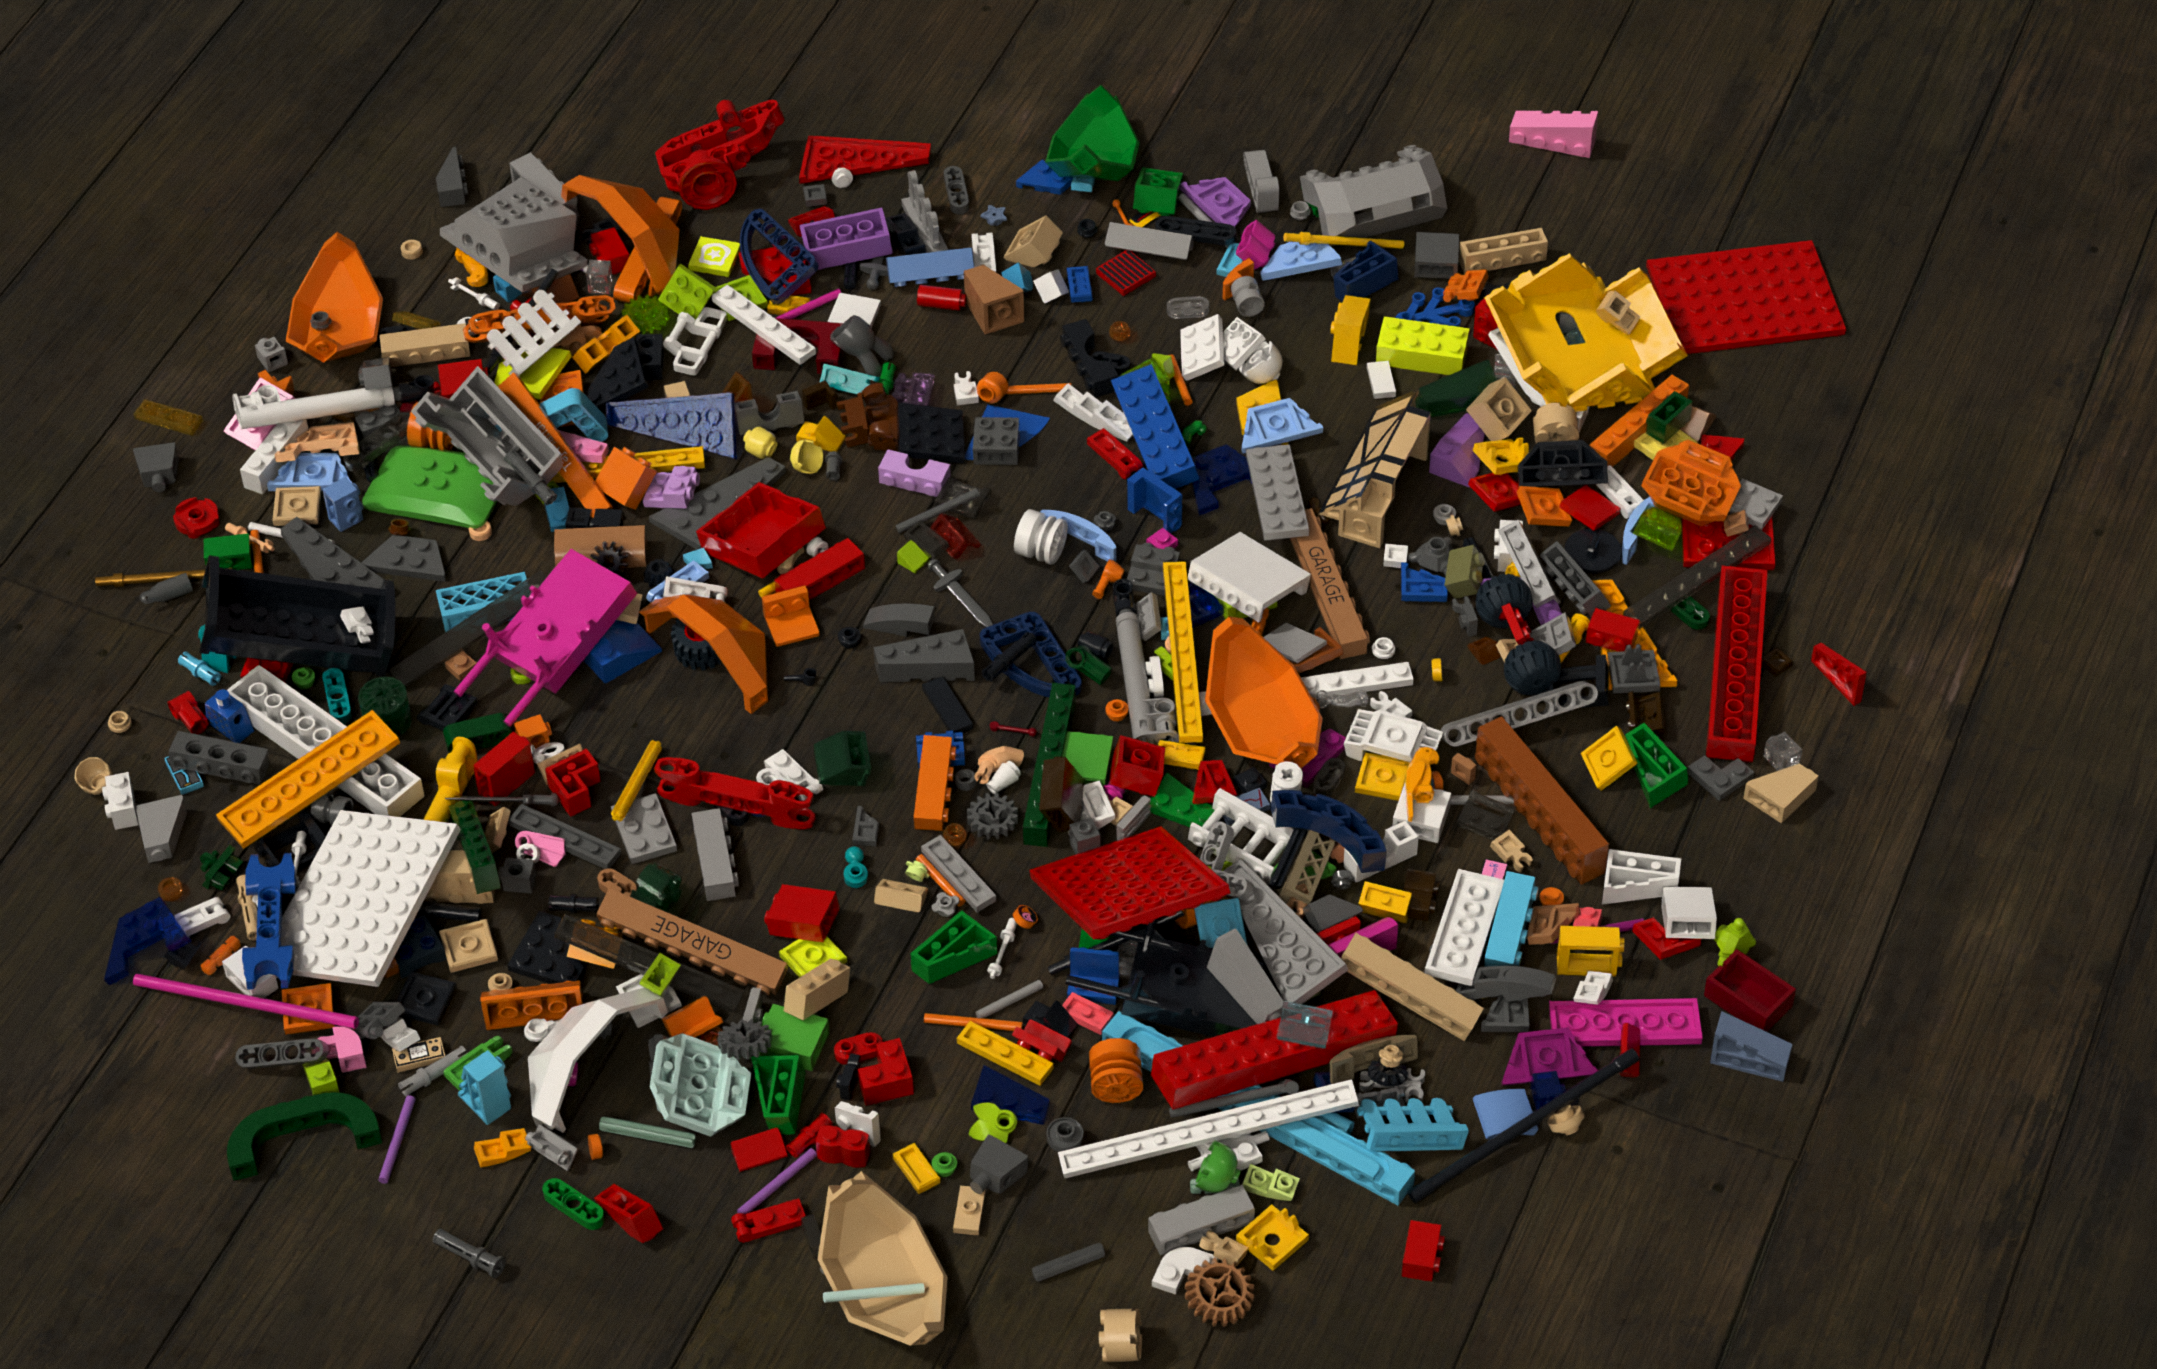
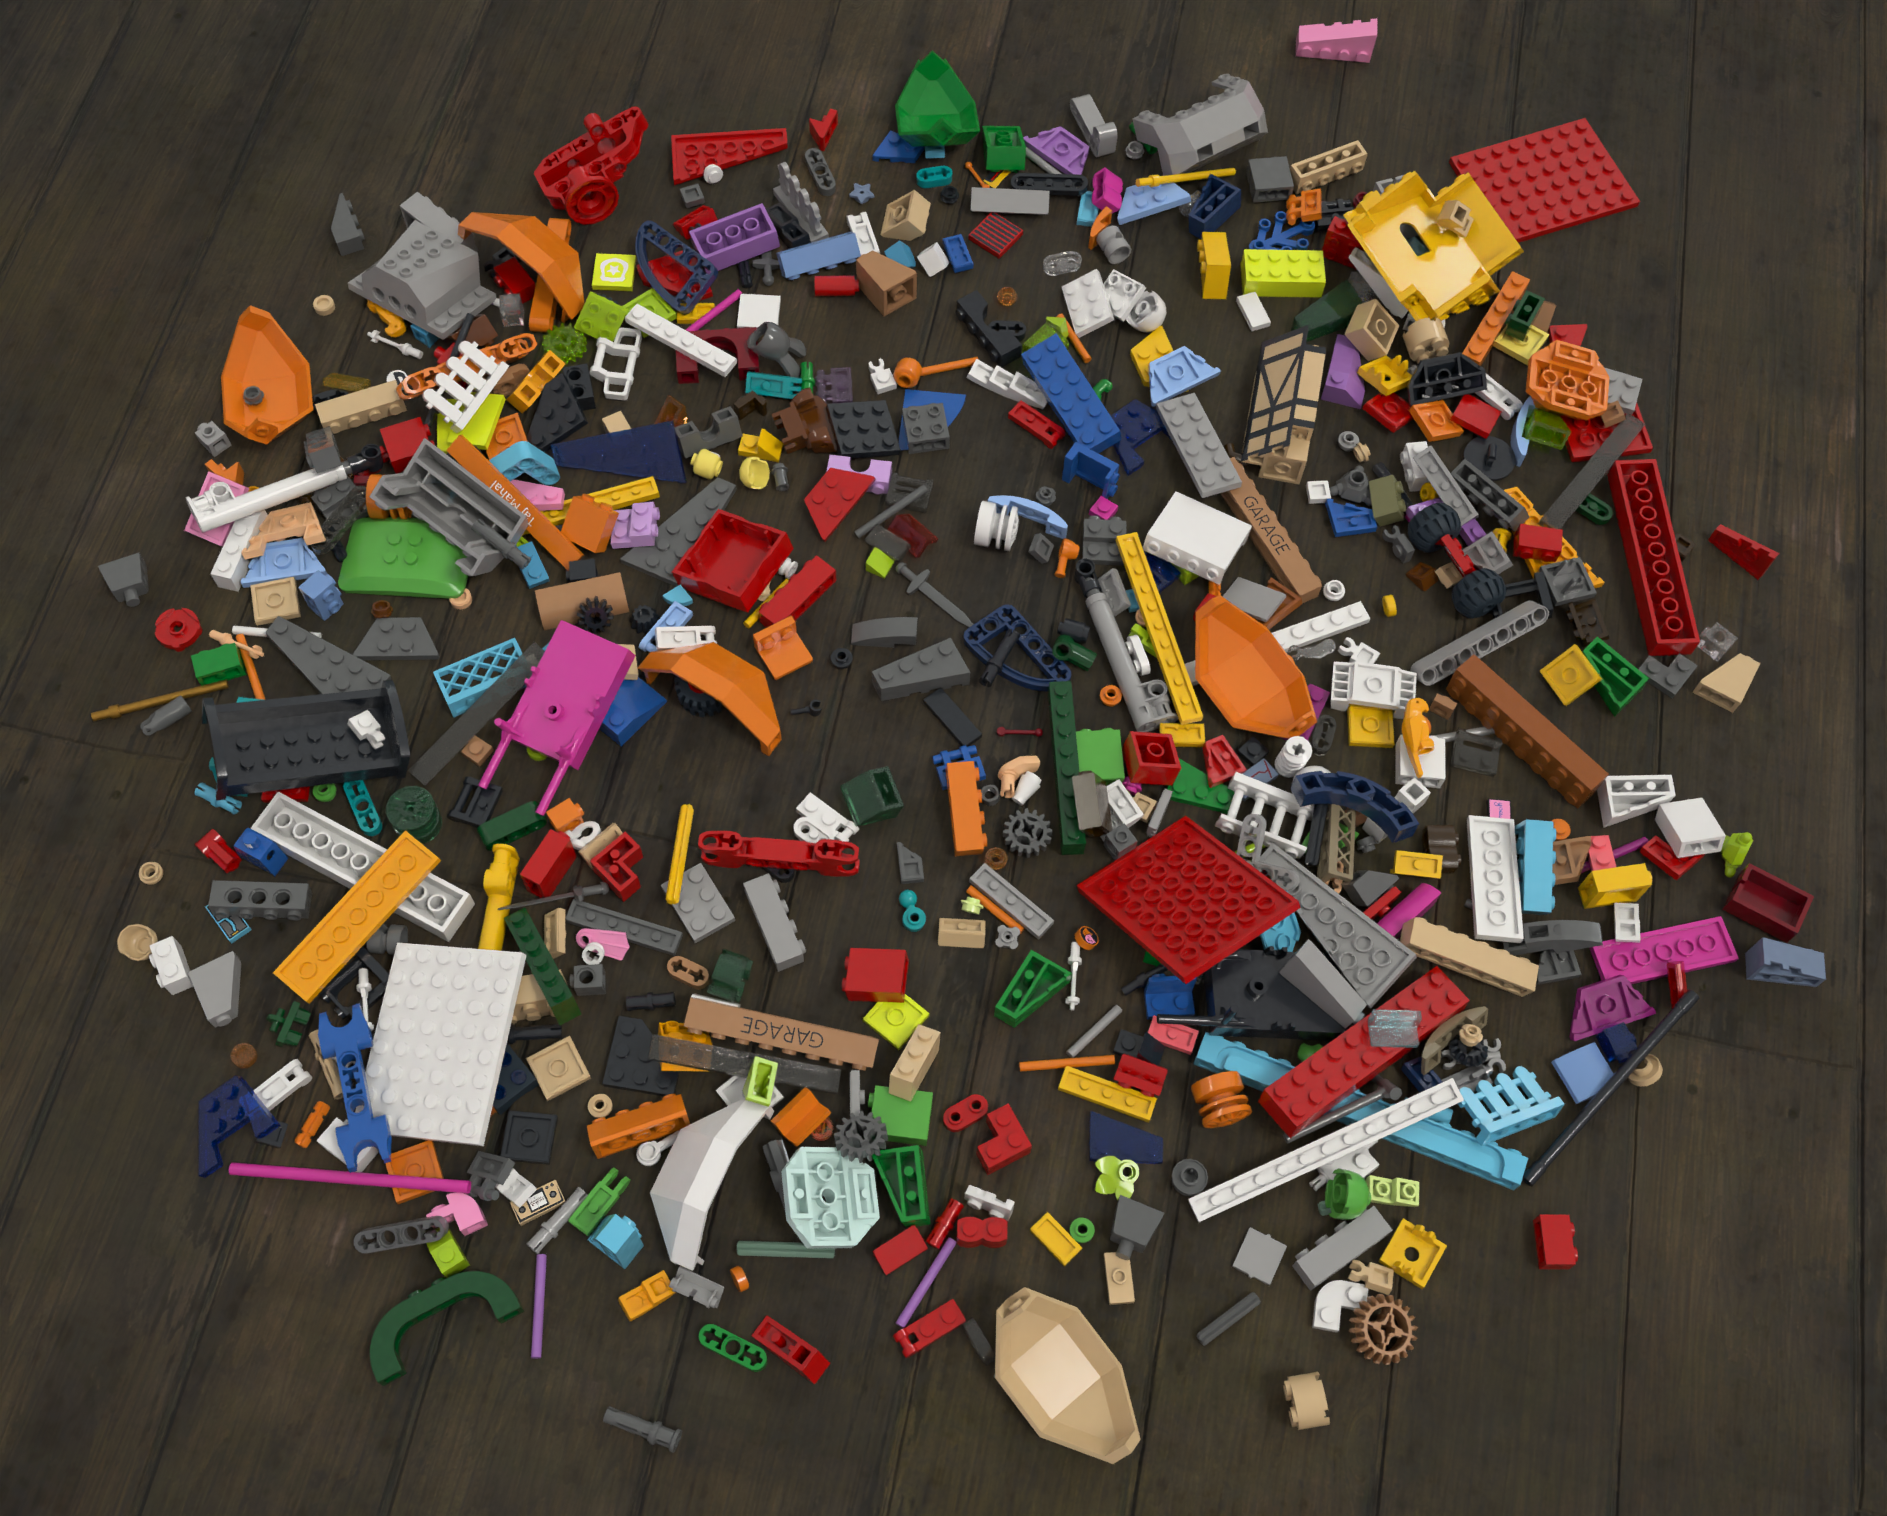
camera: 15 degrees left, 15 degrees up
clear yellow tile [134,399,203,436] -> none
black tile [565,507,592,529] -> none
light aqua bar [823,1283,925,1303] -> none
black plate [836,1053,861,1101] -> none
tan plate [1490,830,1533,872] -> none
none -> red wing [804,467,876,542]
none -> red slope [809,108,838,151]
none -> teal beam [917,166,953,188]
none -> light grey piece [1232,1227,1287,1286]

